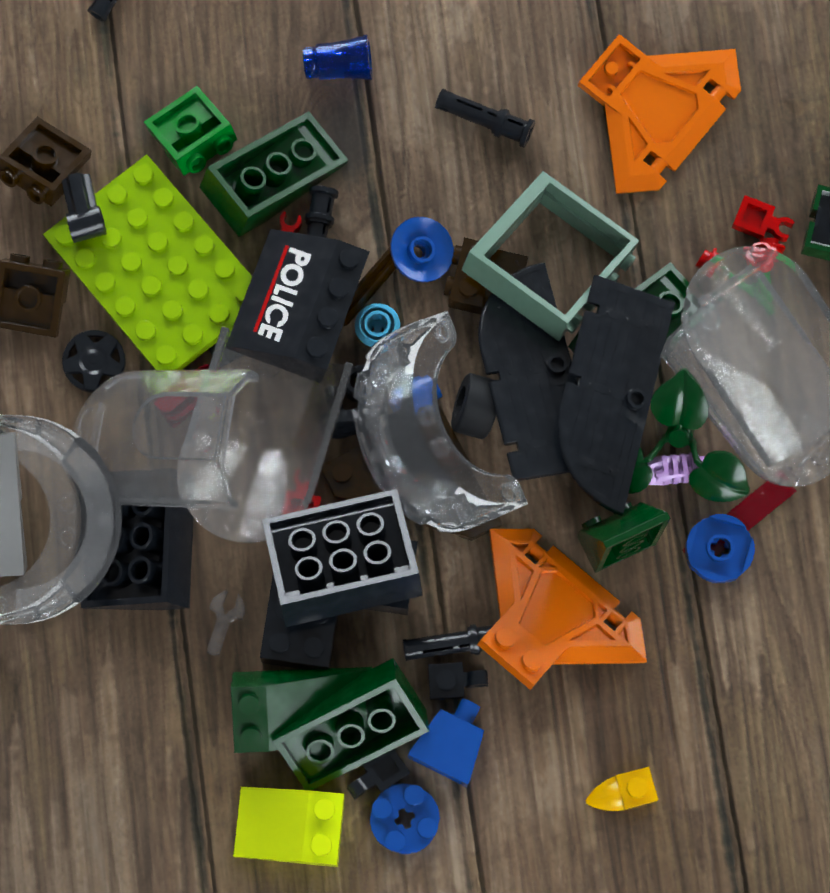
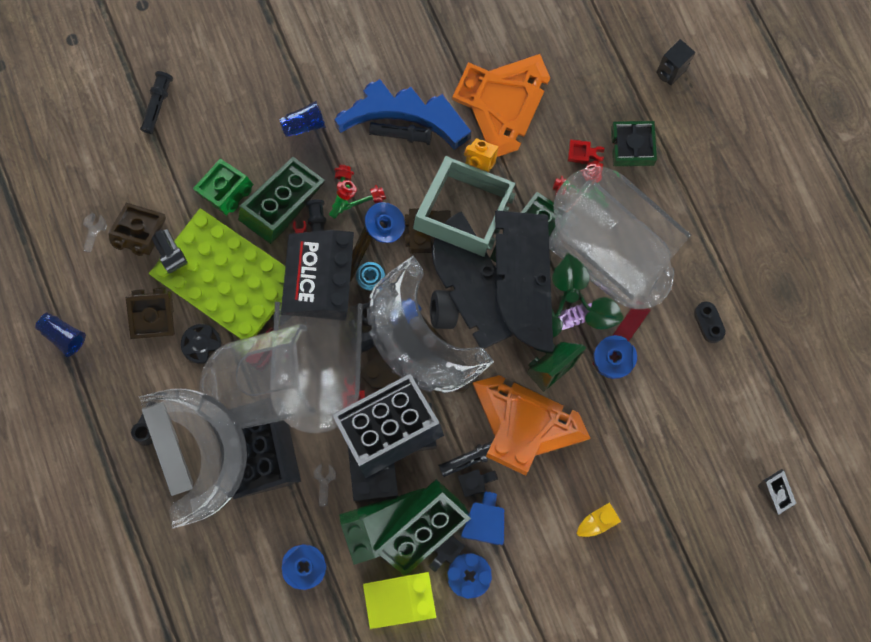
camera: 15 degrees left, 0 degrees up
none -> blue plate [282,545,327,590]
none -> red plant [329,165,386,219]
none -> blue arch [334,79,471,150]
none -> light orange brick [464,138,498,173]

